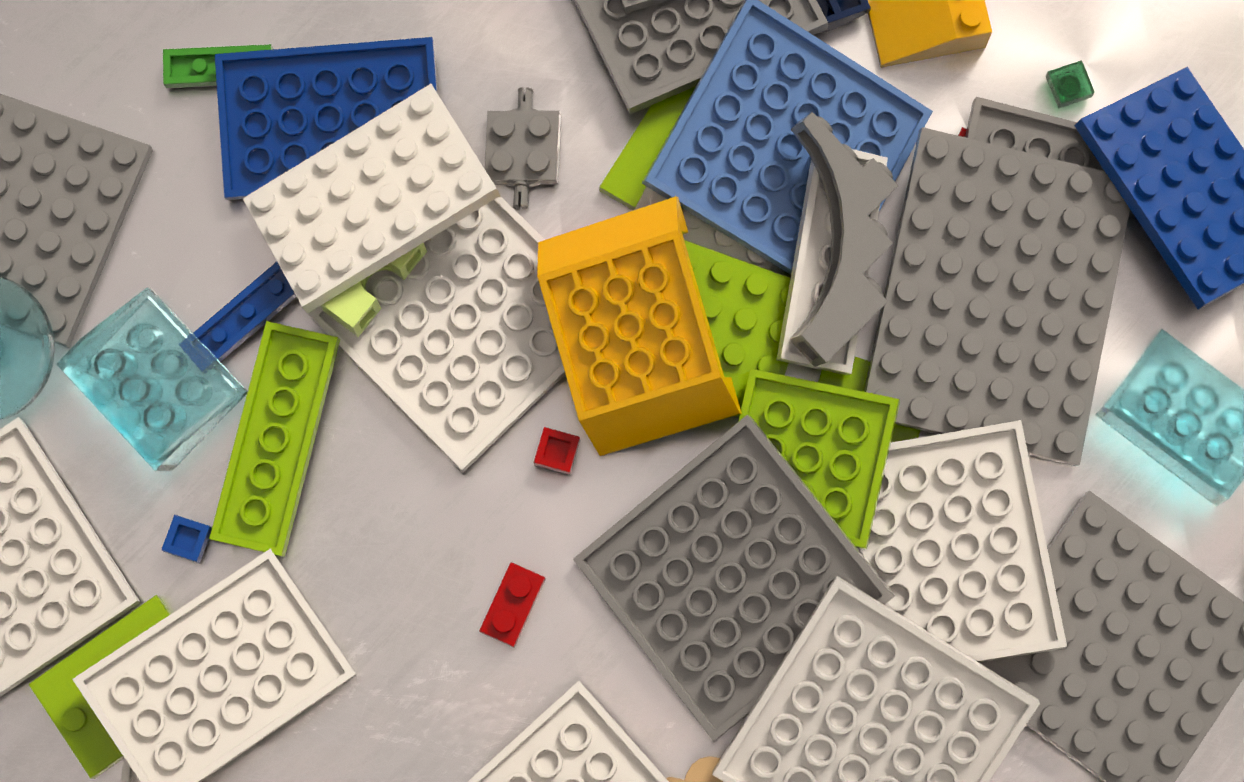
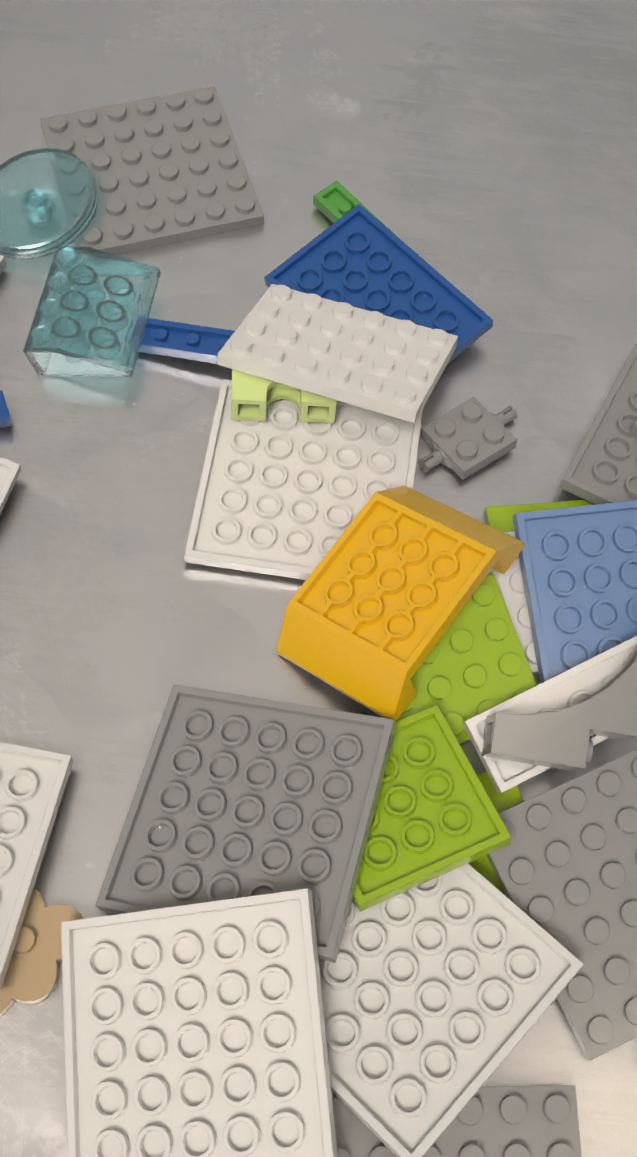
camera: 45 degrees right, 15 degrees down
lime plate [209,321,340,557] -> none
red plate [479,562,546,648] -> none
red plate [534,427,580,475] -> none

